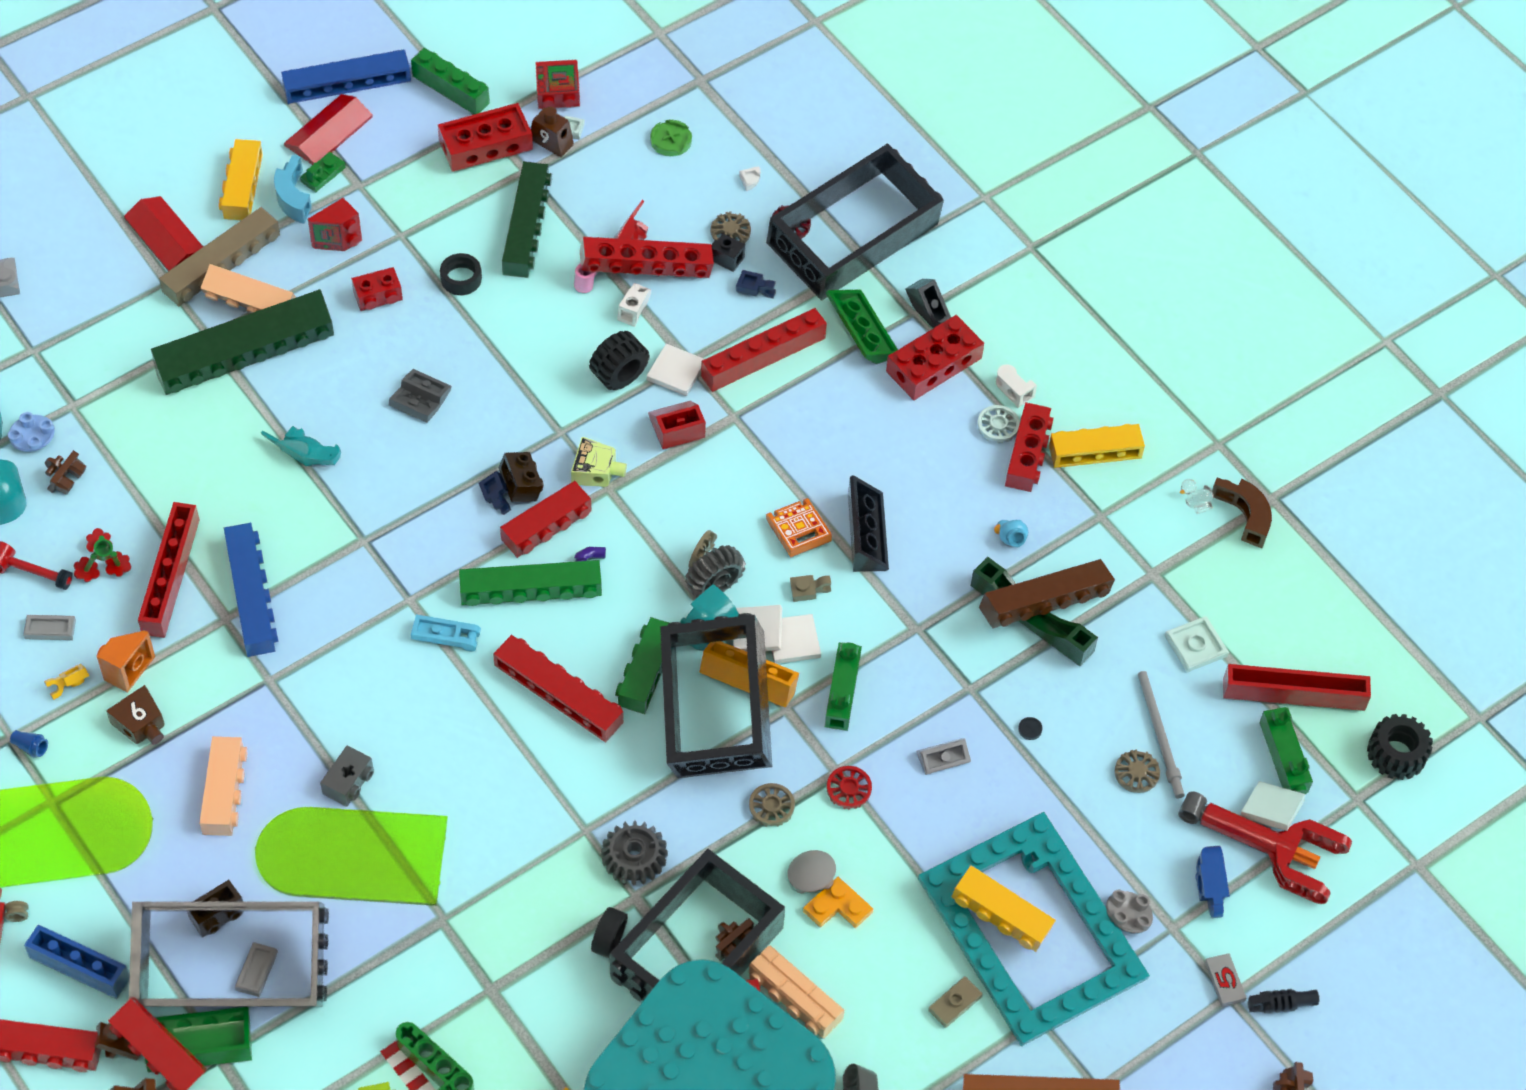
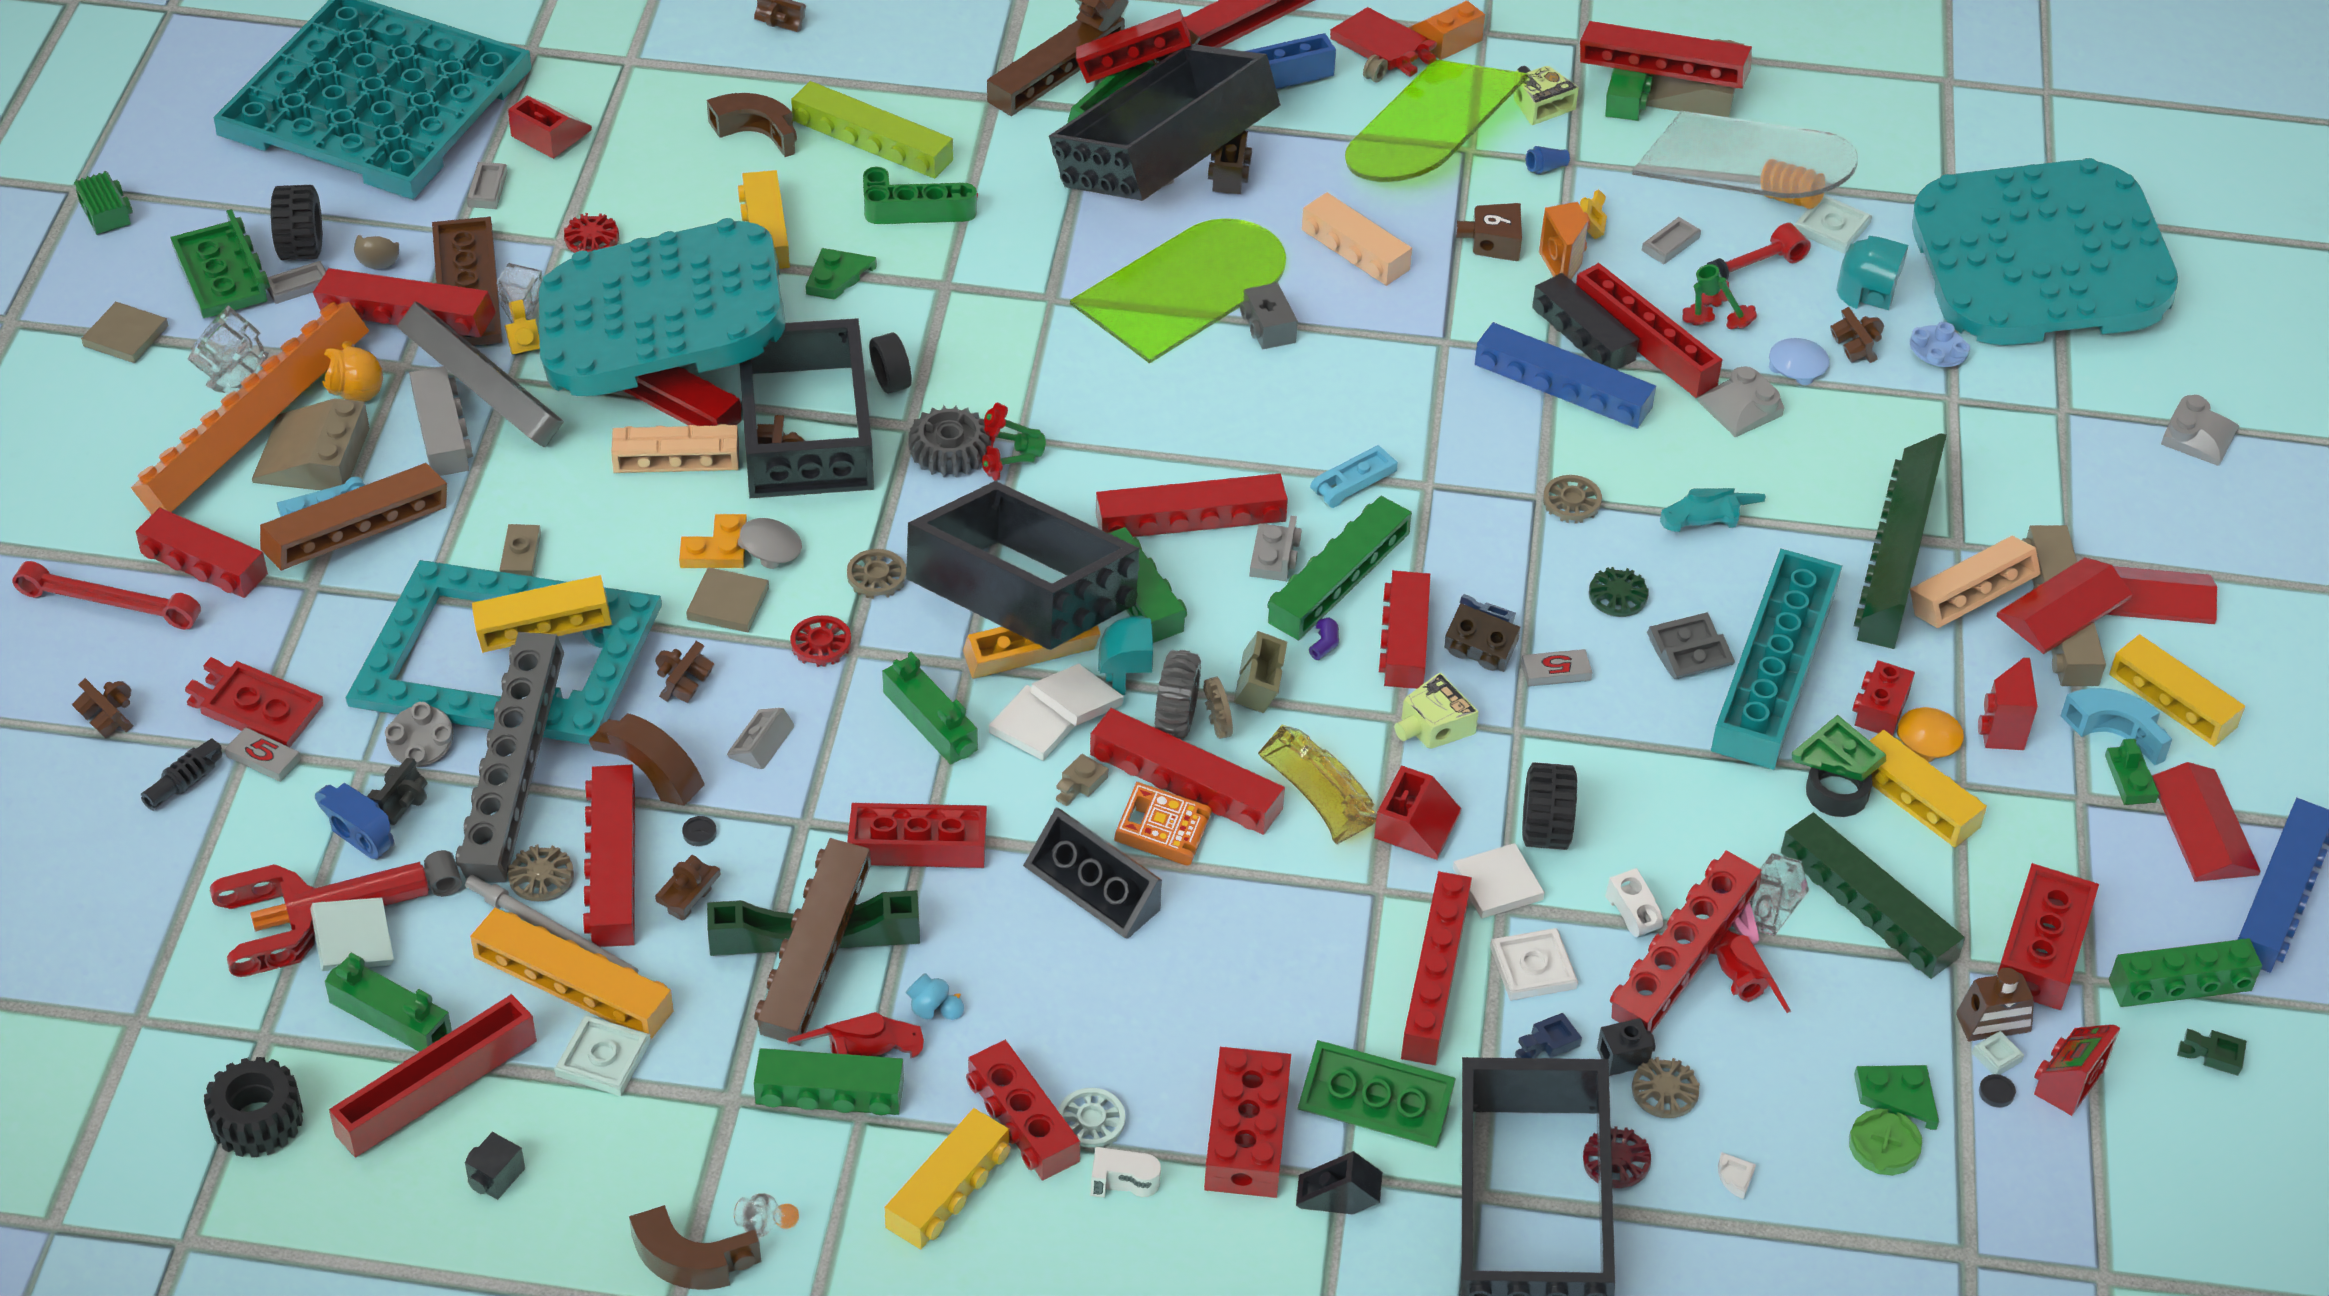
camera: 135 degrees right, 10 degrees down
none -> red tile [185,657,324,748]
none -> pearl dark grey hips [367,758,428,825]
none -> dark grey brick [456,632,564,882]
none -> black brick [464,1131,525,1200]
none -> light orange brick [470,907,674,1039]
none -> red brick [583,764,635,947]
none -> reddish brown arch [588,713,705,806]
none -> reddish brown hips [655,640,714,703]
none -> reddish brown hips [655,855,721,920]
none -> dark tan tile [686,567,769,633]
none -> green brick [753,1048,904,1116]
none -> red animal [787,1012,924,1059]
none -> green wing [805,248,877,299]
none -> red slope [847,803,987,868]
none -> plant [982,402,1046,481]
none -> red brick [1090,708,1285,835]
none -> olive piece [1234,631,1288,713]
none -> light grey bracket [1249,516,1302,582]
none -> clear yellow windscreen [1258,724,1377,845]
none -> white tile [1490,928,1578,1001]
none -> light grey tile [1521,649,1592,686]
none -> black brick [1532,273,1639,370]
none -> dark tan wheel [1543,475,1602,523]
none -> dark green wheel [1588,566,1649,617]
none -> light grey slope [1698,366,1784,437]
none -> teal brick [1711,548,1843,770]
none -> clear slope [1749,853,1809,936]
none -> light blue dish [1769,338,1829,385]
none -> green wing [1792,715,1886,781]
none -> green wing [1854,1065,1939,1130]
none -> yellow brick [1869,730,1987,848]
none -> light orange dish [1896,707,1964,762]
none -> black piece [1979,1074,2016,1107]
none -> red slope [1996,557,2132,654]
none -> dark green plate [2177,1028,2247,1076]

